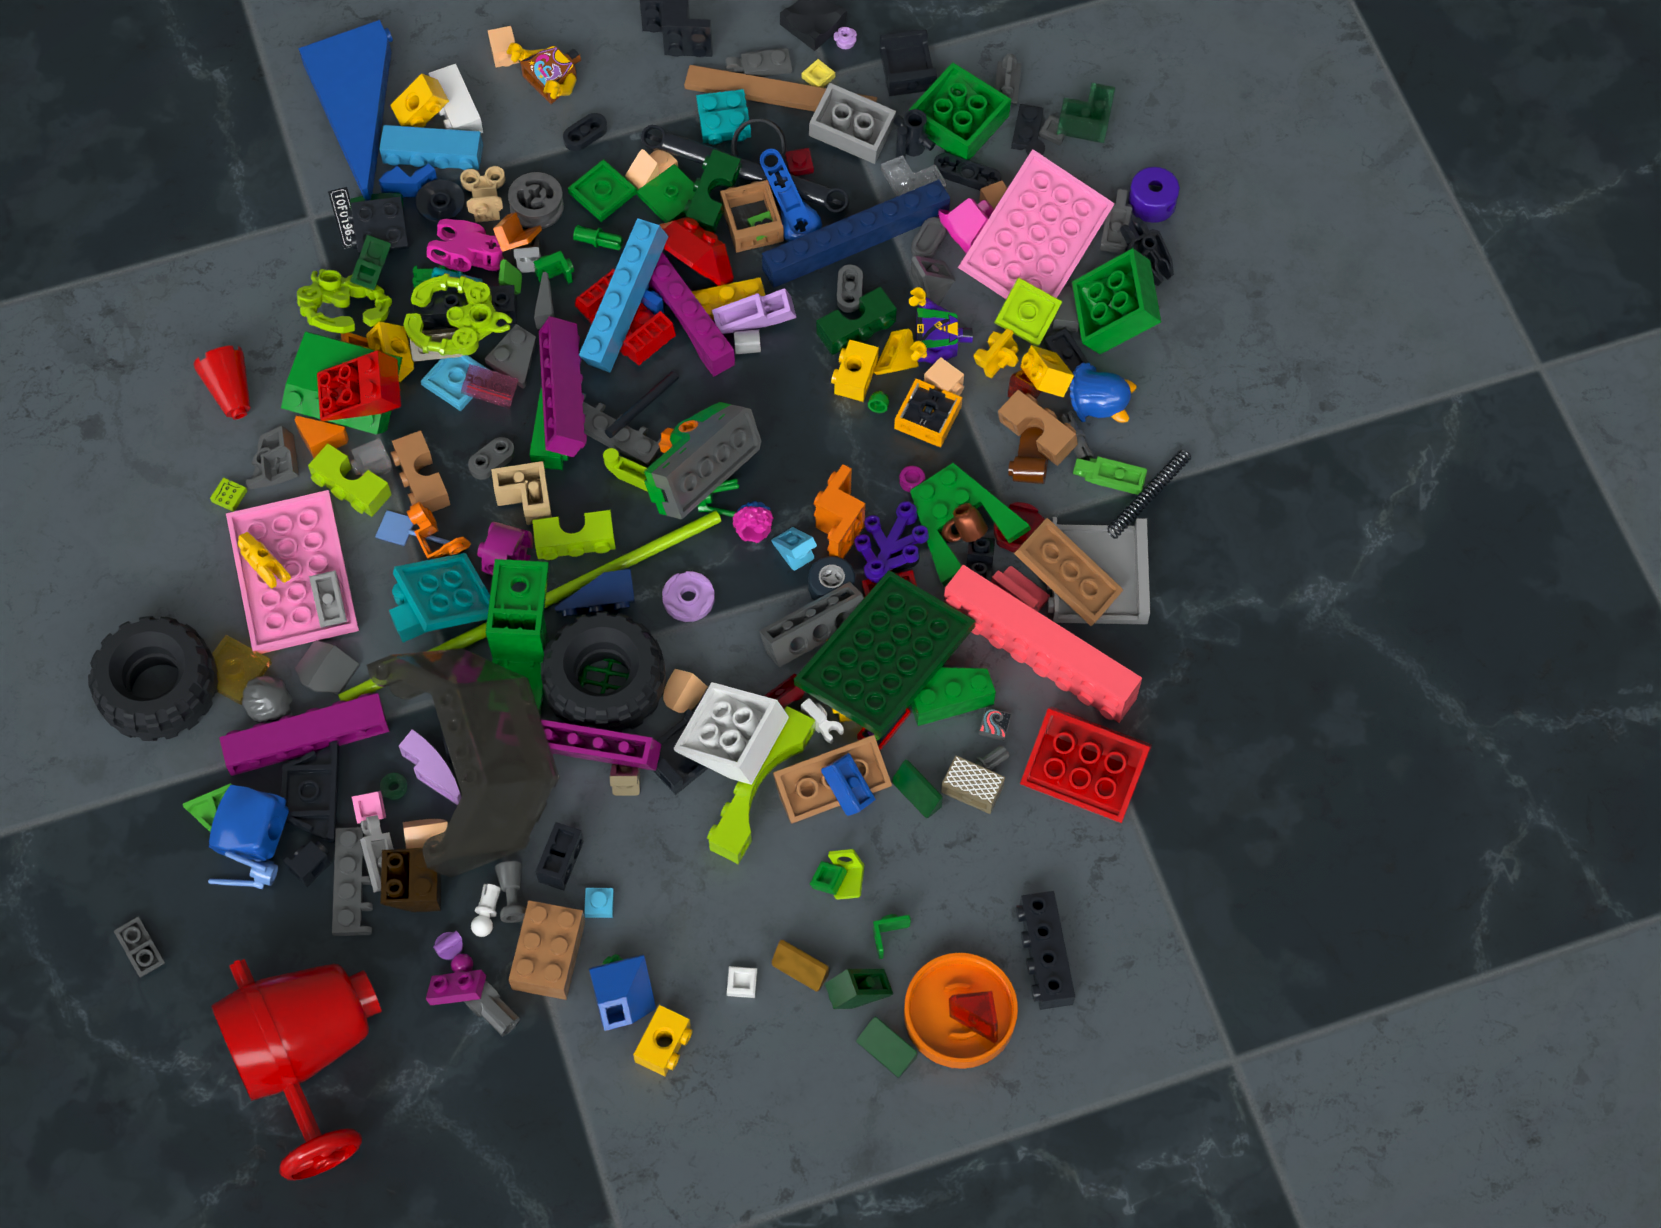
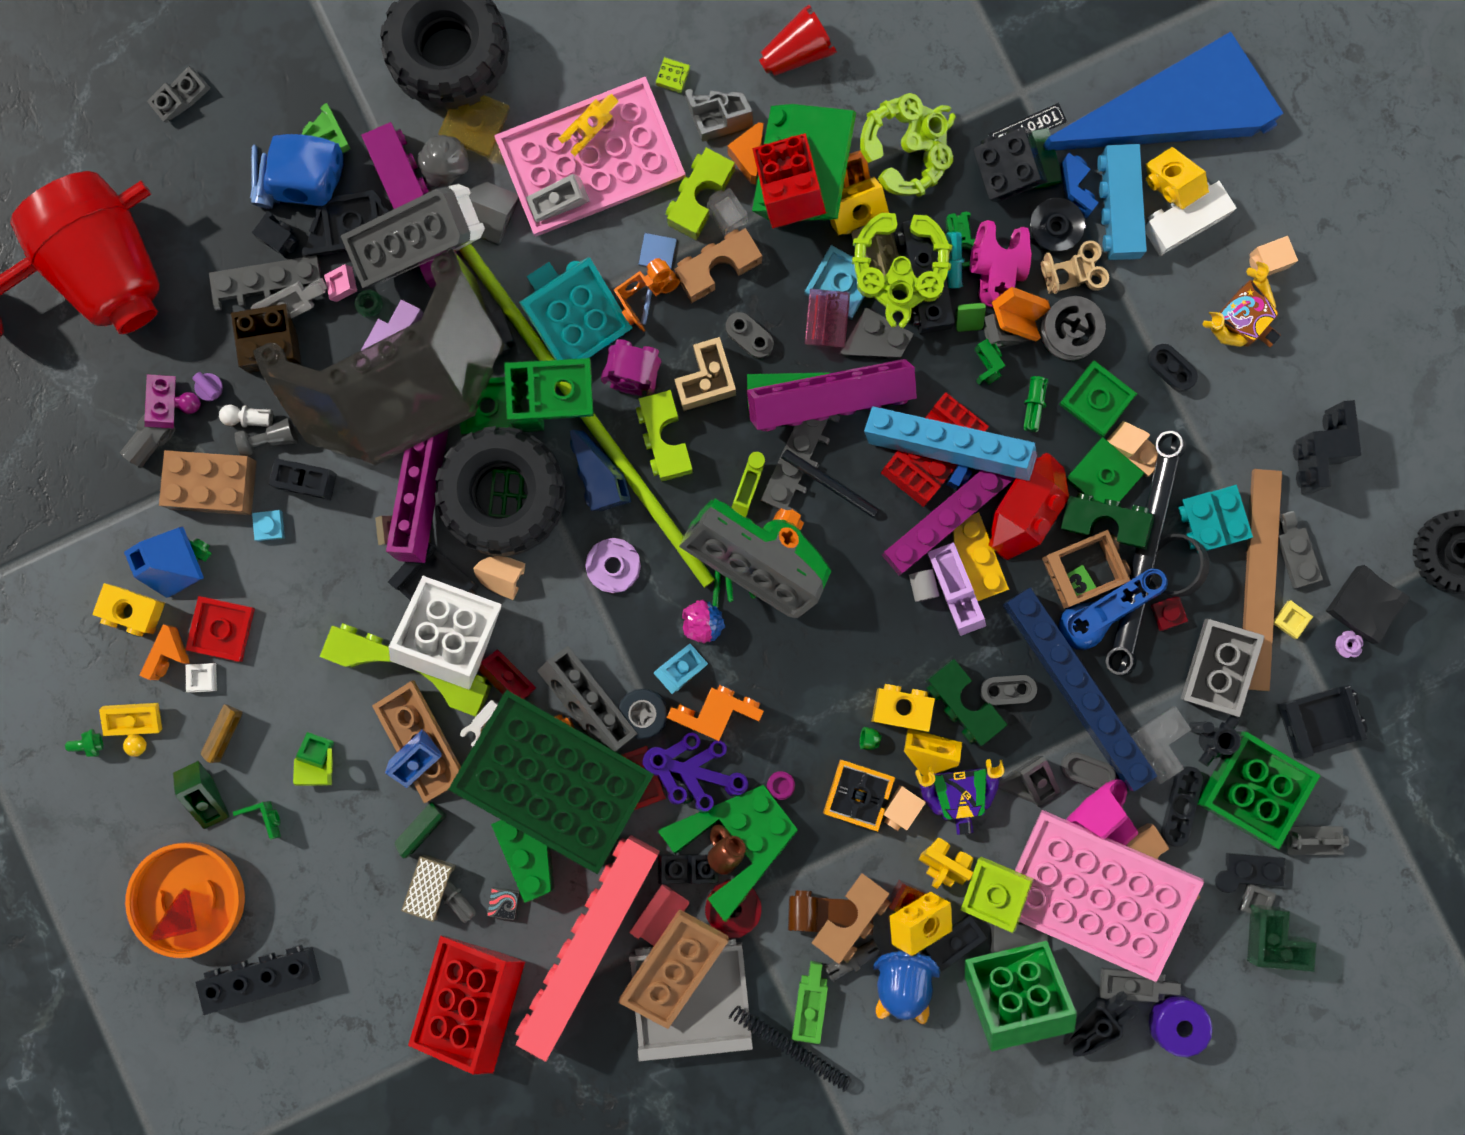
camera: 85 degrees right, 20 degrees up
dark green slope [350,235,391,290] -> none
light nougat brick [403,819,448,849] -> none
dark grey slope [534,272,555,329] -> none
dark green slope [856,1016,918,1078] -> none
none -> green plate [65,729,104,757]
none -> yellow plate [99,703,162,757]
none -> orange slope [139,624,190,681]
none -> red tile [185,596,255,662]
none -> dark grey piece [341,184,485,288]

